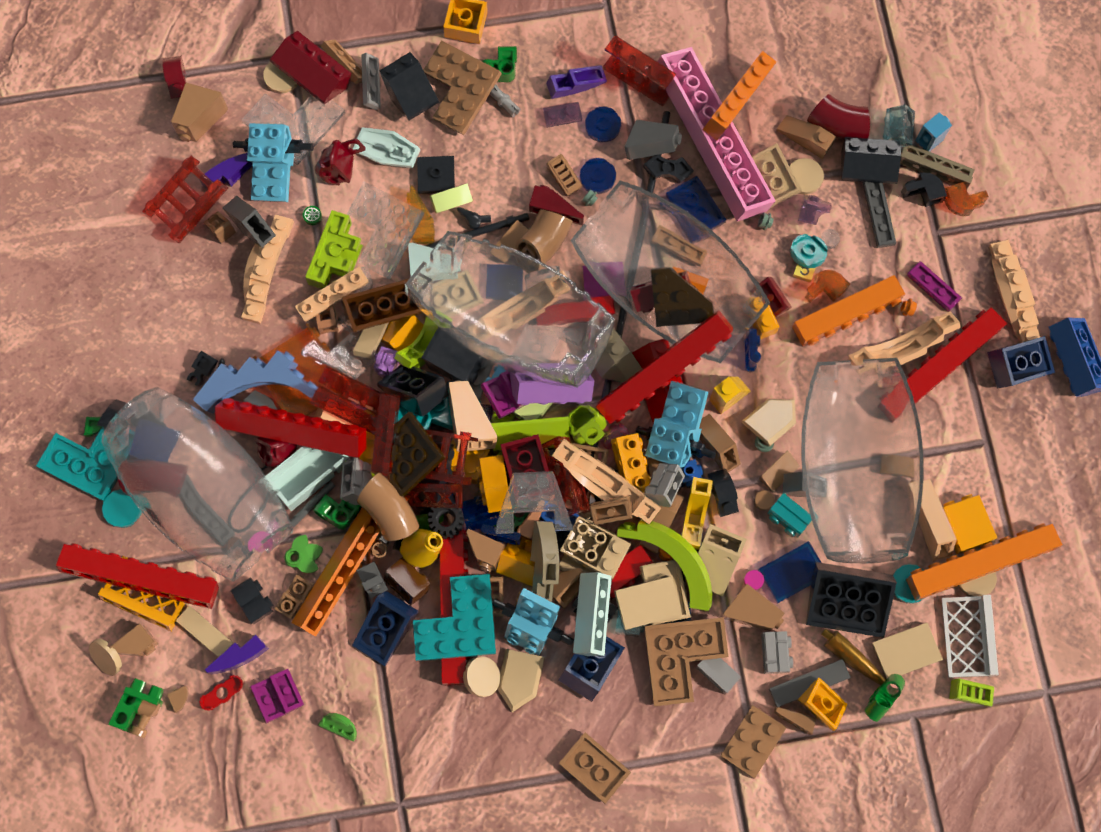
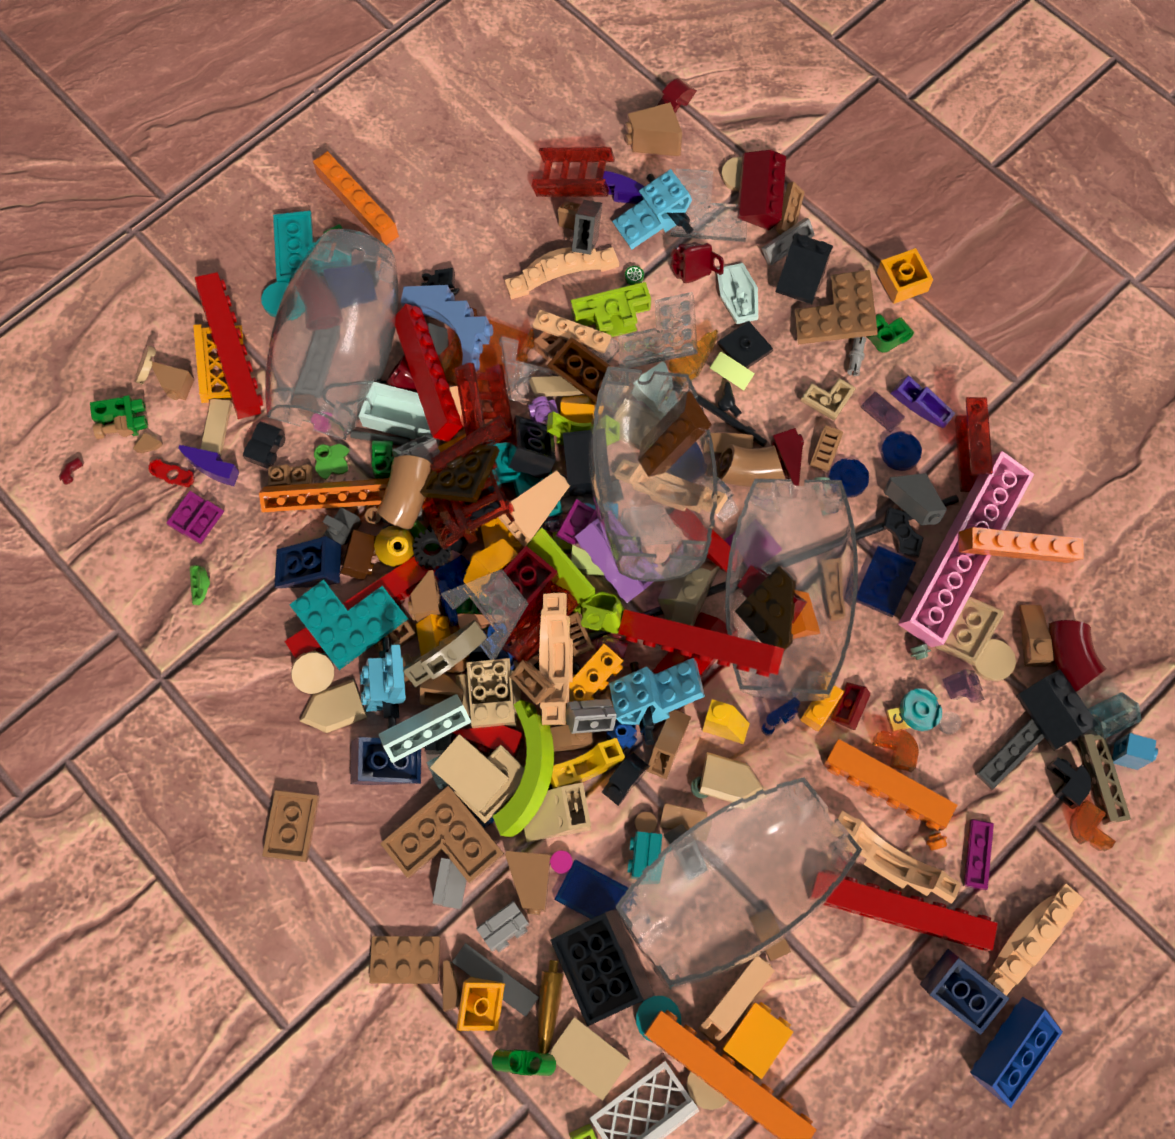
camera: 60 degrees right, 5 degrees down
none -> dark red arm [59,457,84,485]
none -> orange brick [313,151,399,247]
none -> reddish brown slope [638,391,712,477]
none -> tan brick [801,378,856,421]

